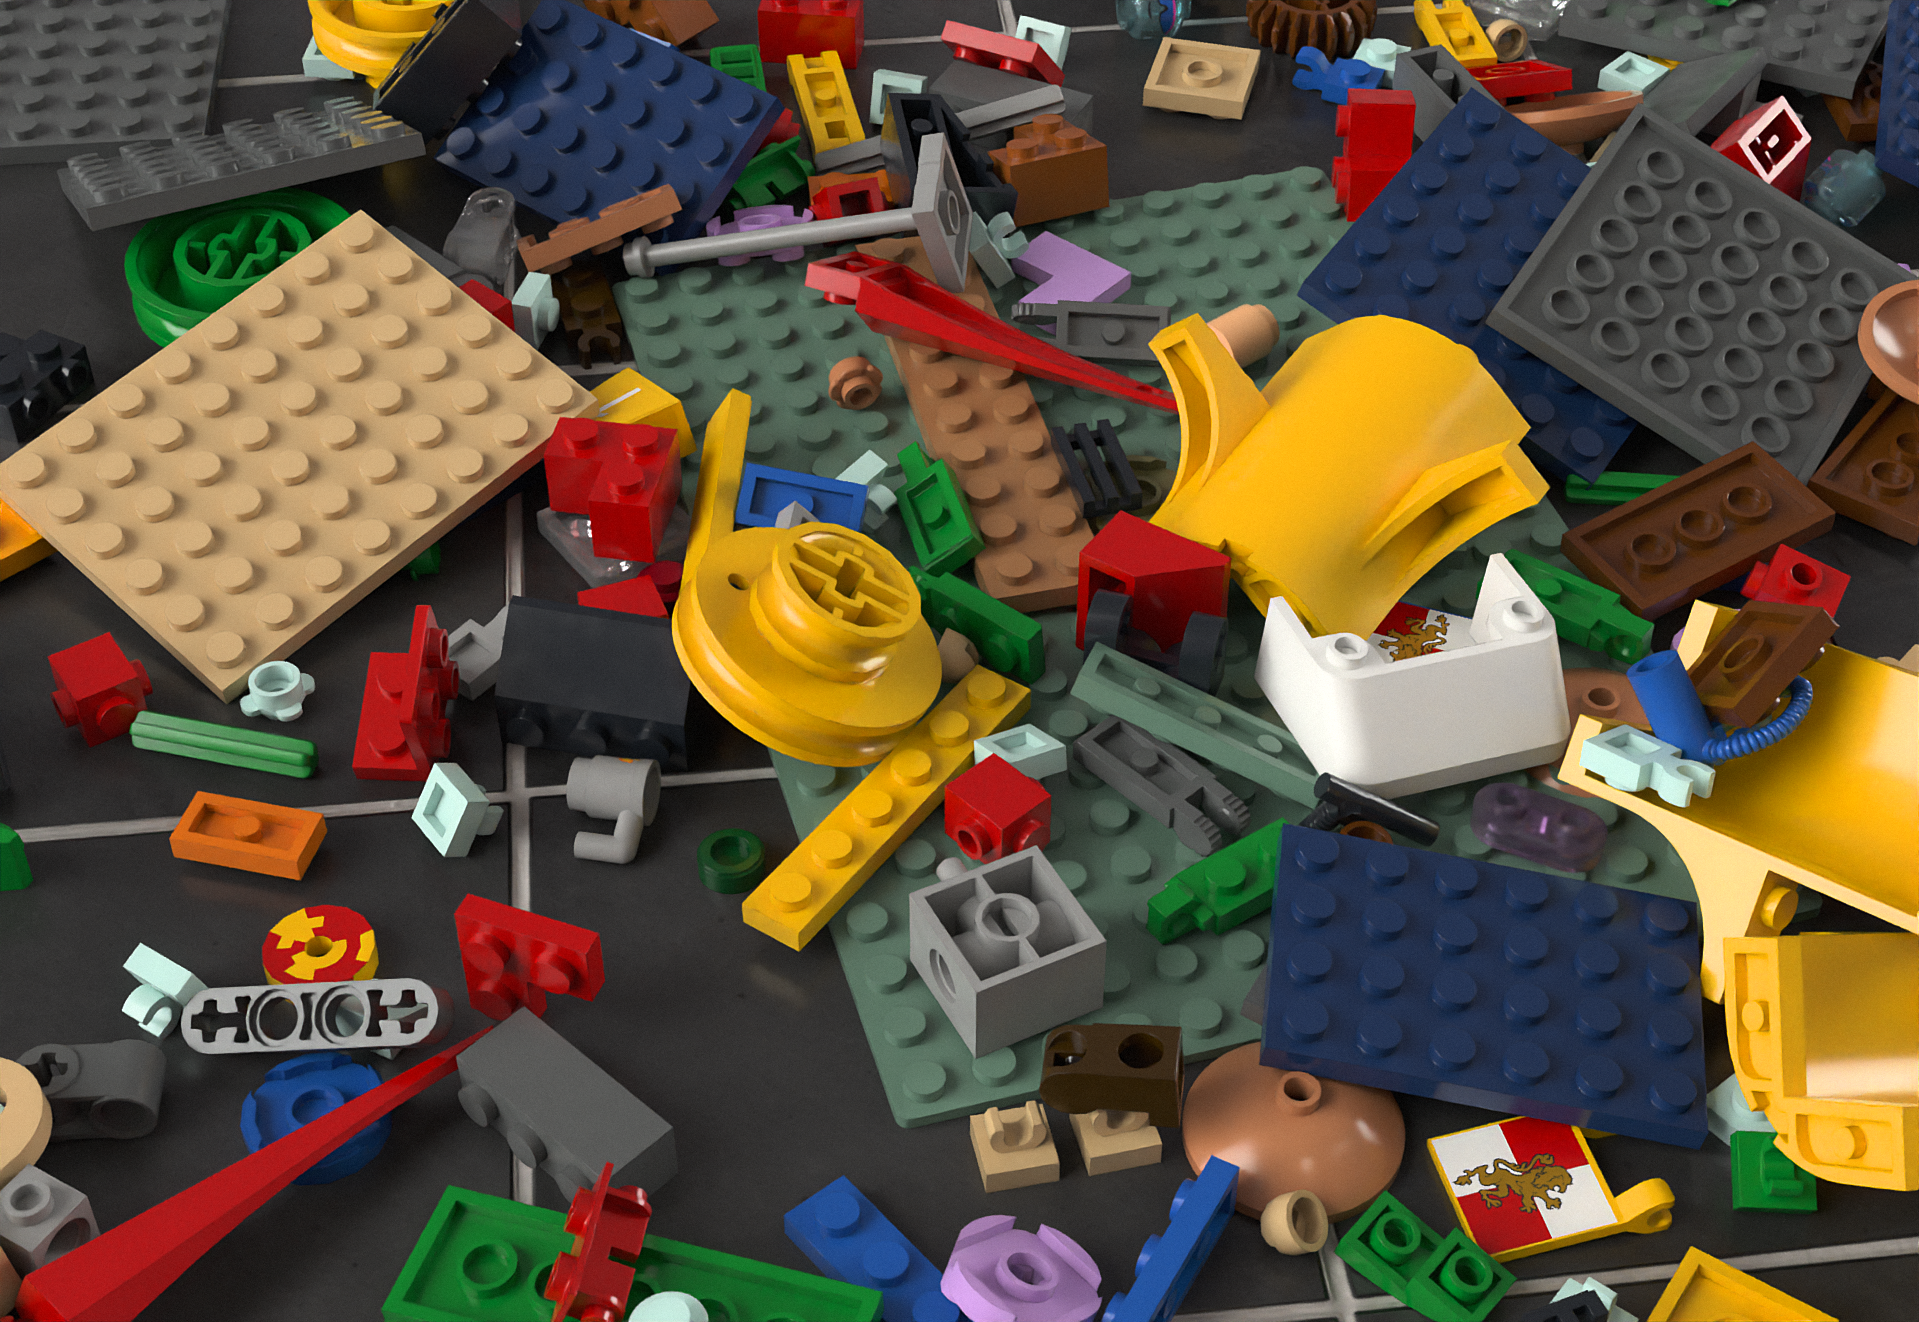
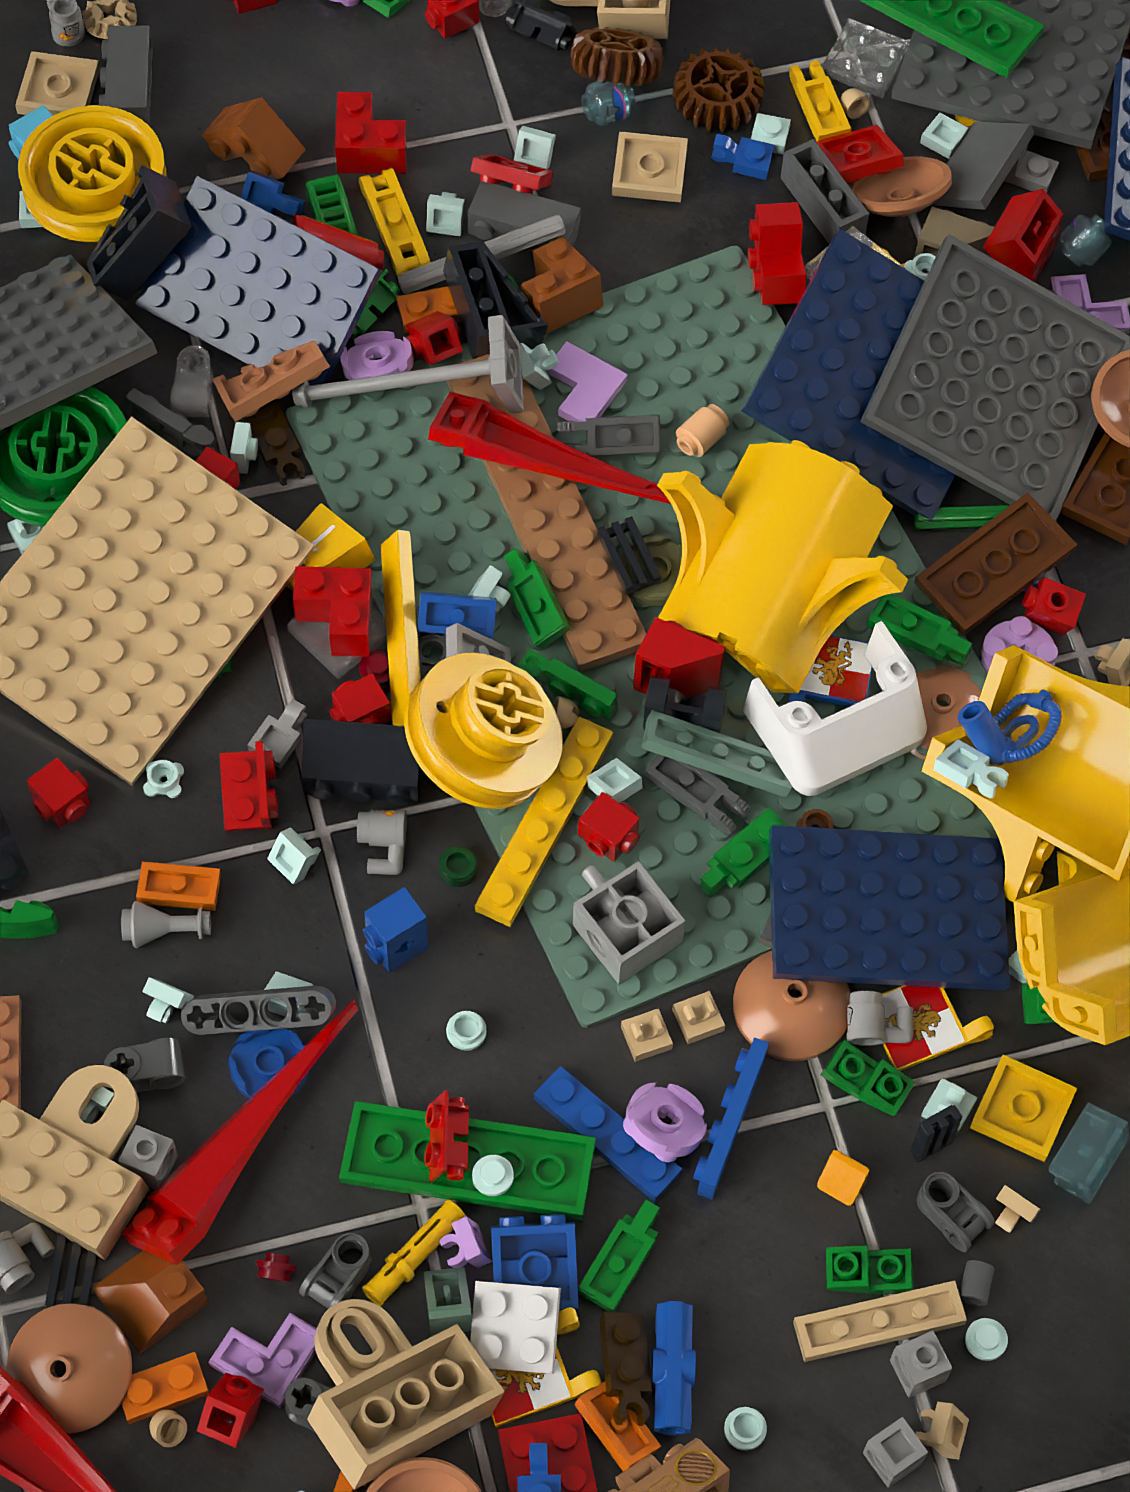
camera: 10 degrees left, 20 degrees up
green axle [129,710,320,779] -> none
piece [262,904,379,1005] -> none
red plate [454,893,605,1021] -> none
dark grey brick [456,1006,678,1204] -> none
nougat plate [828,356,883,410] -> none
dark brown leg [1039,1023,1185,1128] -> none
tan hinge [1260,1190,1328,1255] -> none
black hose [1298,772,1440,846] -> none
clear purple plate [1470,783,1608,873] -> none
reddish brown plate [1687,600,1840,728] -> none
none -> light grey piece [121,901,211,948]
none -> blue brick [363,887,428,973]
none -> light aqua plate [446,1011,486,1051]
none -> light grey piece [847,991,914,1046]

